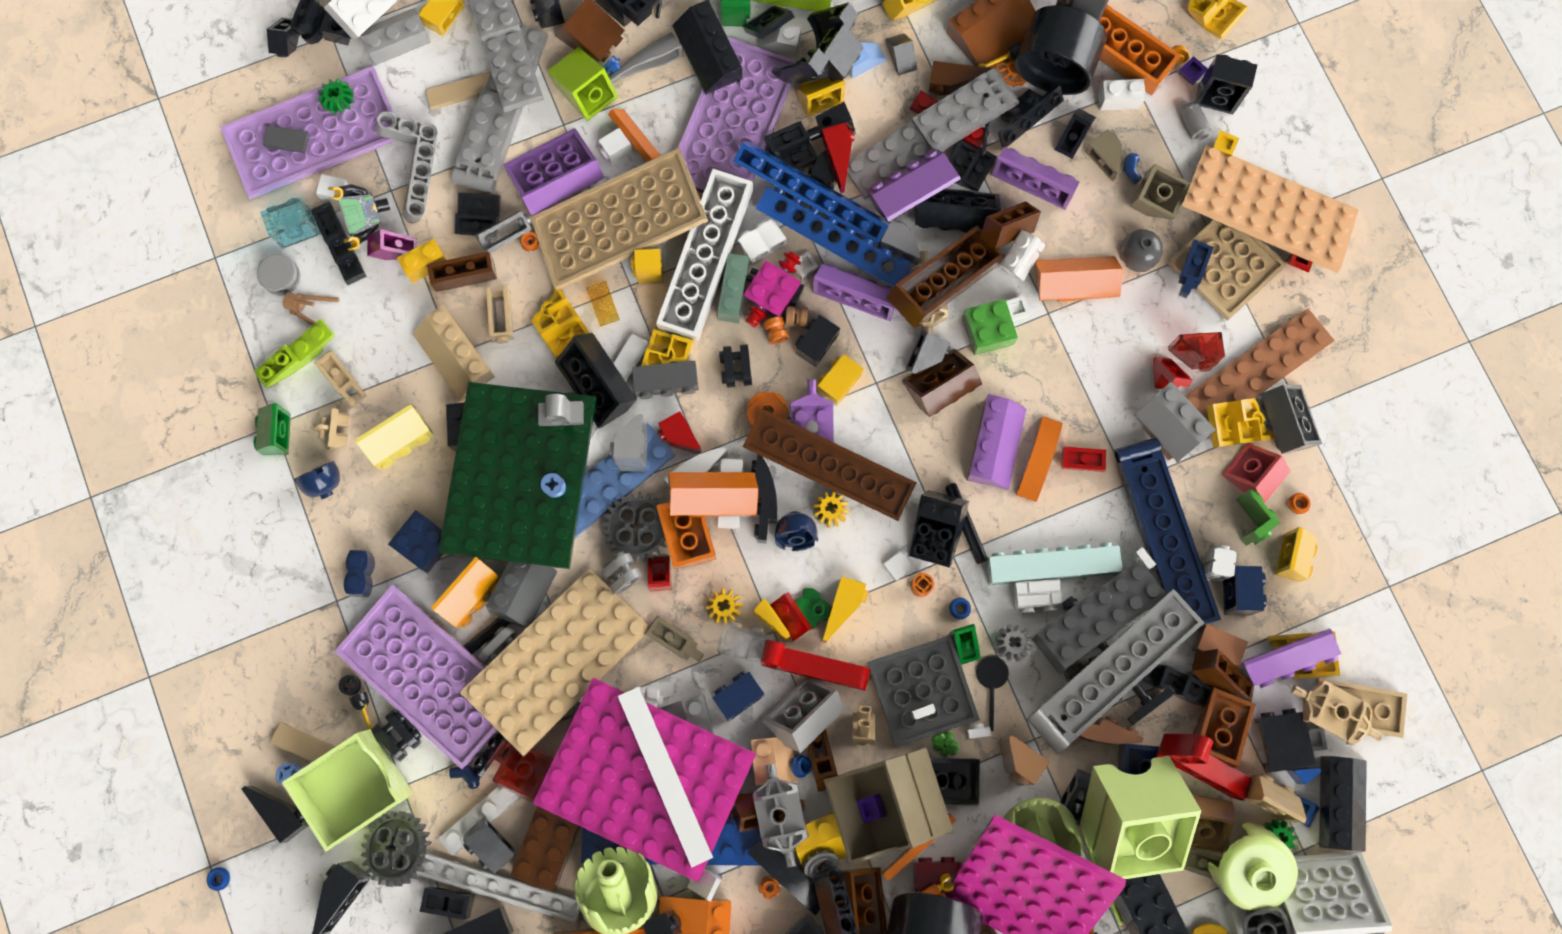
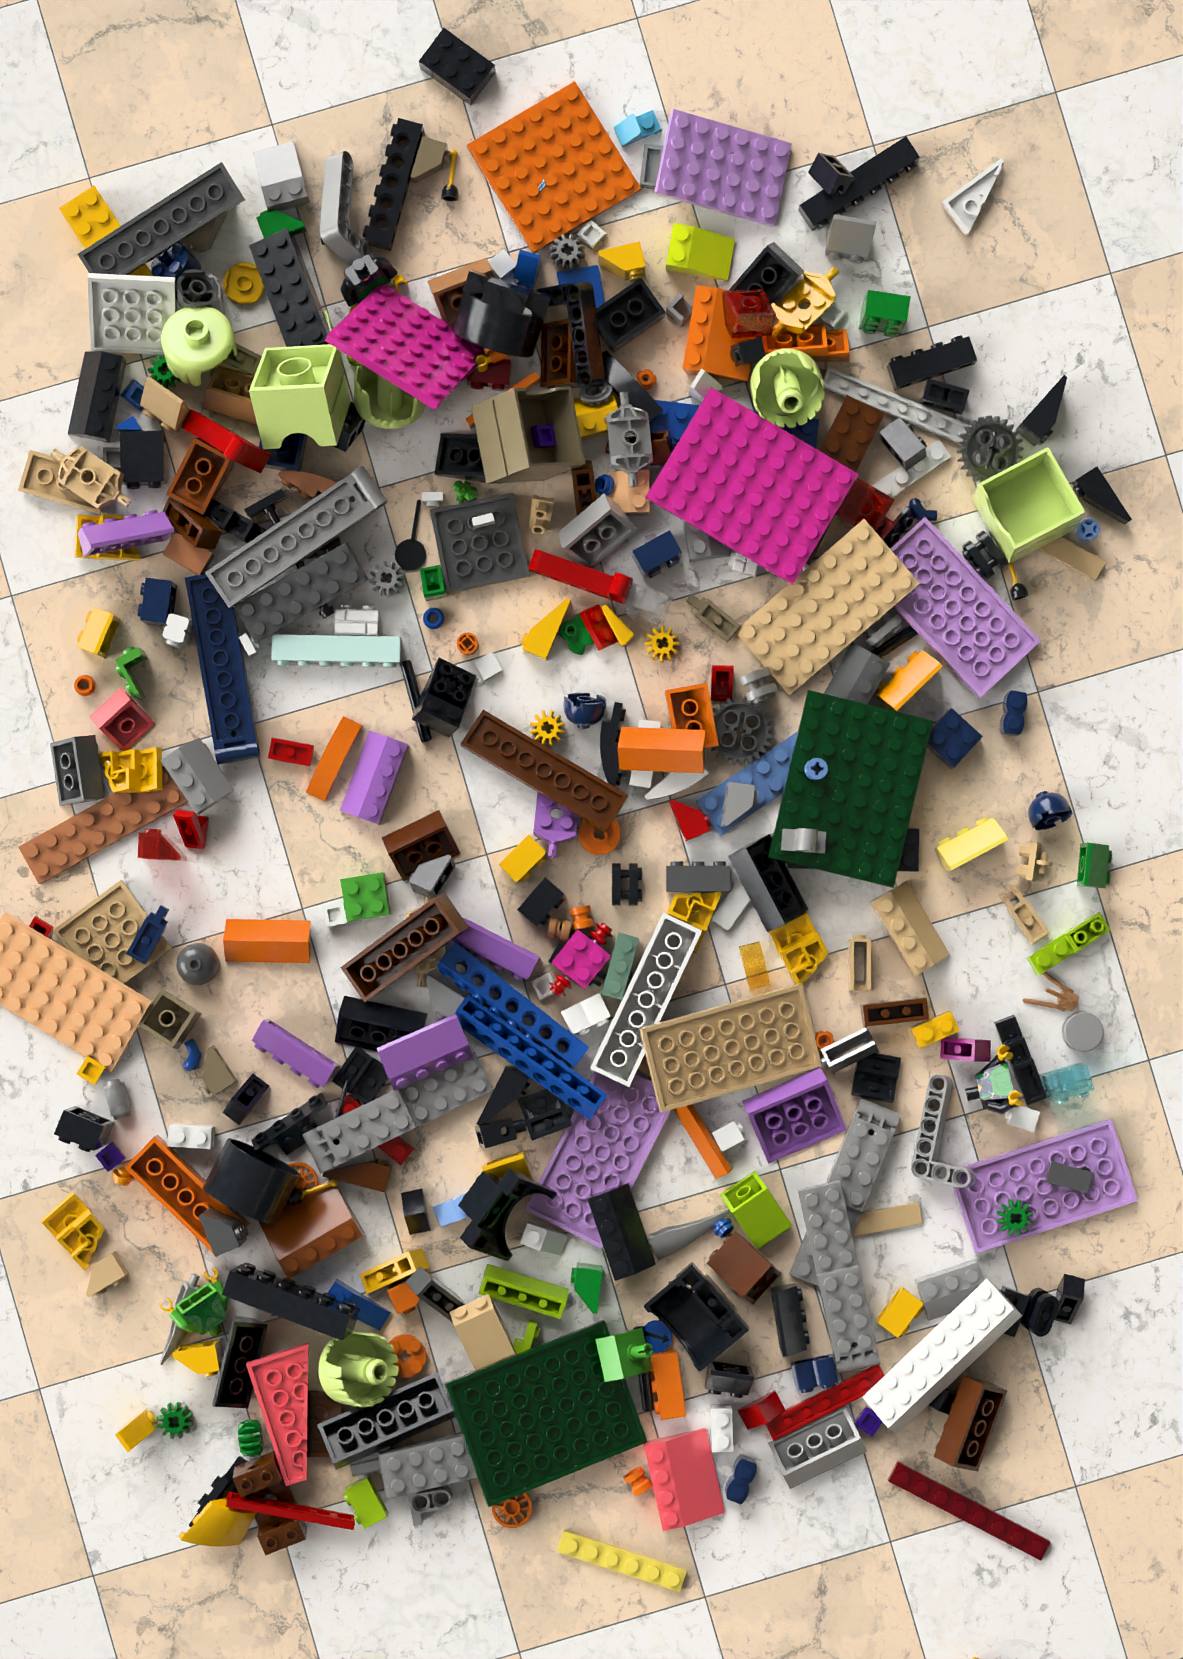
camera: 175 degrees left, 10 degrees up
blue plate [207,867,231,891] -> none
black bush [338,675,361,695] -> none
white tile [618,687,713,867] -> none
yellow brick [631,249,664,284] -> none
black tile [743,5,795,39] -> none
red slope [822,123,854,193] -> none
reddish brown brick [980,201,1041,248] -> none
white brick [999,230,1045,281] -> none
medium nougat slope [999,735,1050,786] -> none

